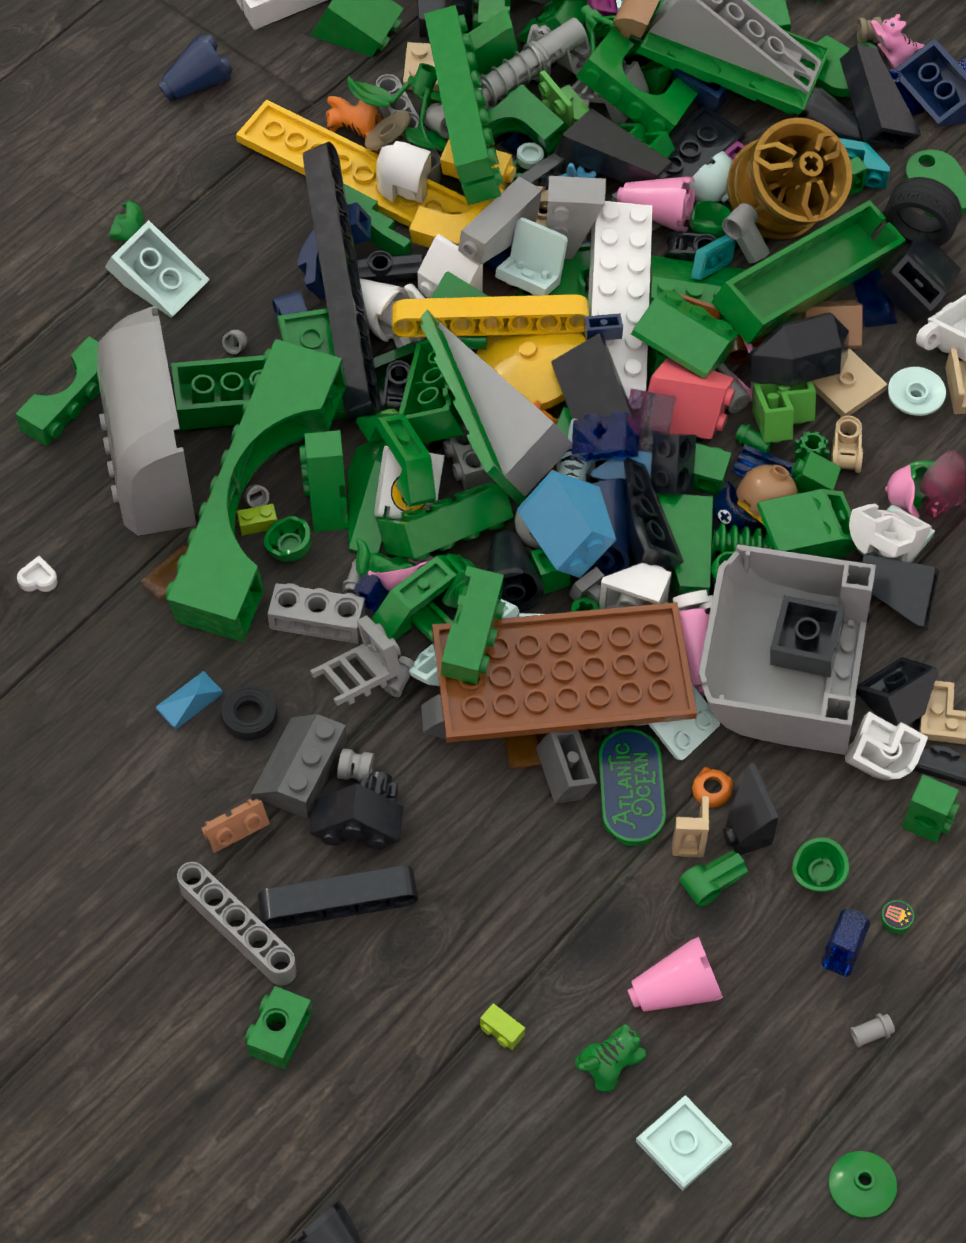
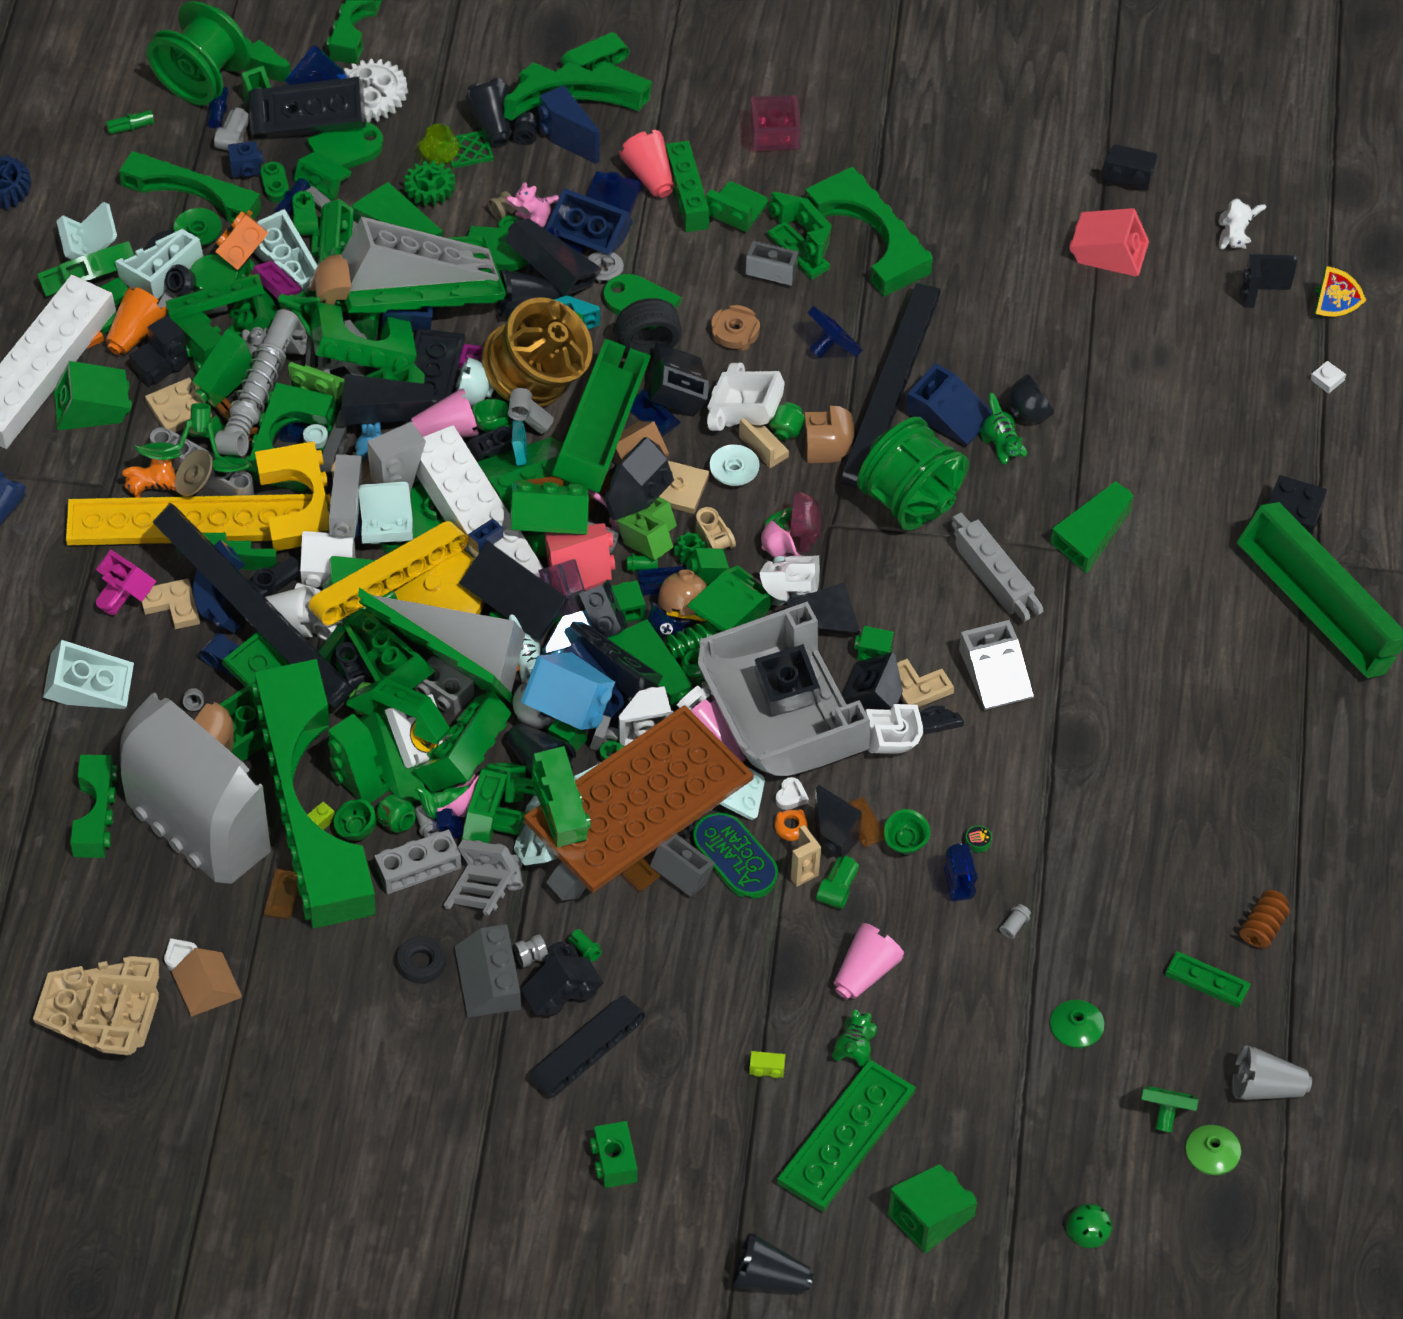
camera: 35 degrees left, 5 degrees down
green hair [109,200,145,243] -> none
dark azure slope [156,671,223,730] -> none
light grey beam [177,862,297,986] -> none
nougat hinge [201,799,270,853] -> none
light grey hinge [244,484,269,508] -> none
white brick [376,141,431,203] -> none
green piece [424,5,503,205] -> none
clear blue brick [572,411,640,462] -> none
light aqua tile [636,1095,732,1191] -> none
green brick [902,775,960,843] -> none
none -> dark pink brick [96,550,157,615]
none -> tan plate [142,578,200,629]
none -> medium nougat slope [172,948,242,1017]
none -> medium nougat brick [194,702,234,752]
none -> green head [376,794,416,833]
none -> green pin [568,929,602,962]
none -> light grey gear [588,252,624,283]
none -> white tile [776,777,809,810]
none -> green plate [777,1060,916,1213]
none -> clear orange tile [849,797,885,848]
none -> green brick [854,626,894,661]

